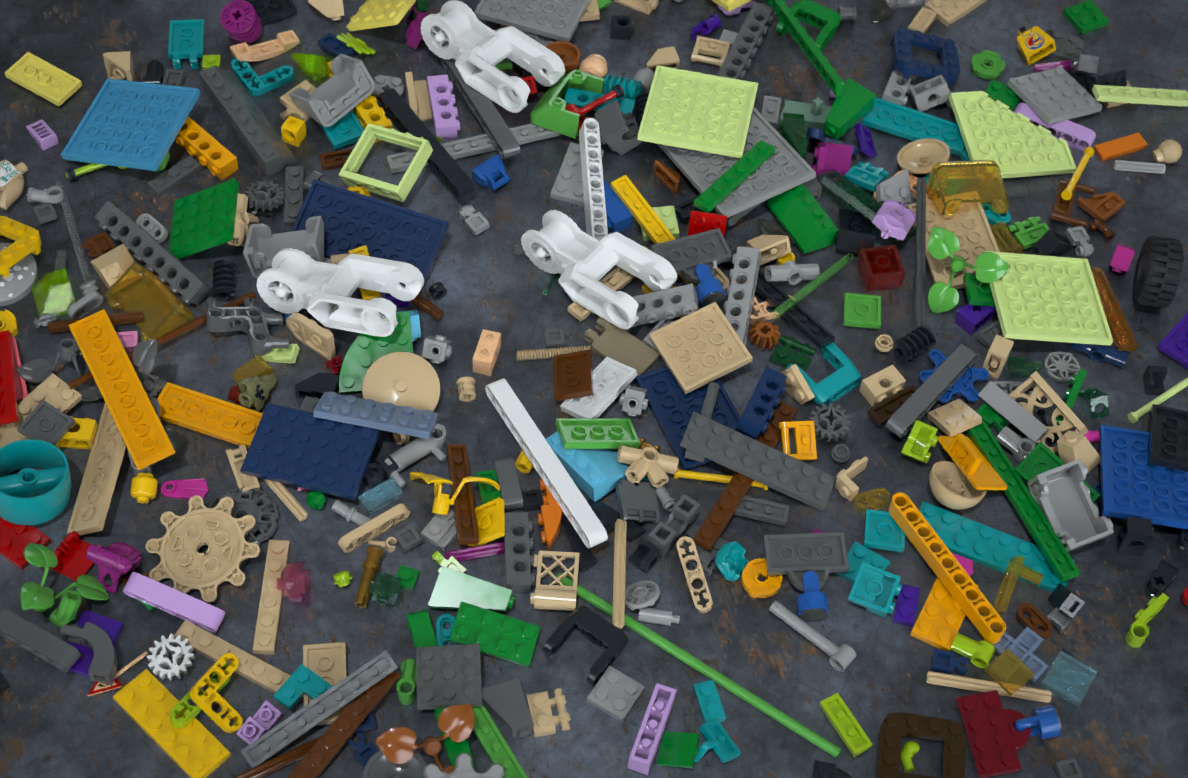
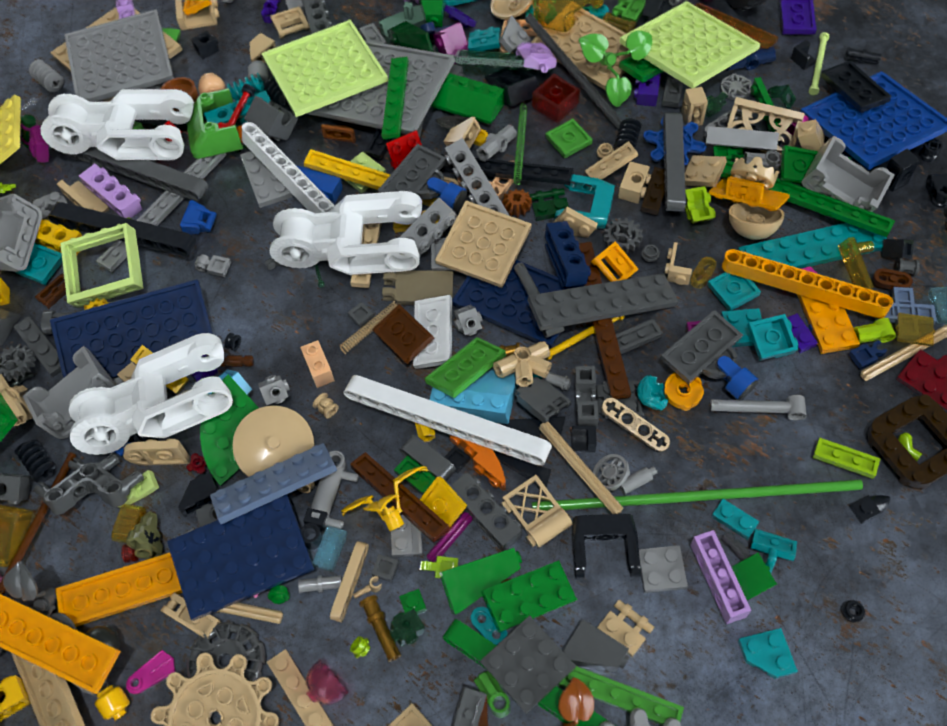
camera: 30 degrees left, 5 degrees up
none -> tan plate [585,141,639,180]
none -> tan plate [731,157,780,190]

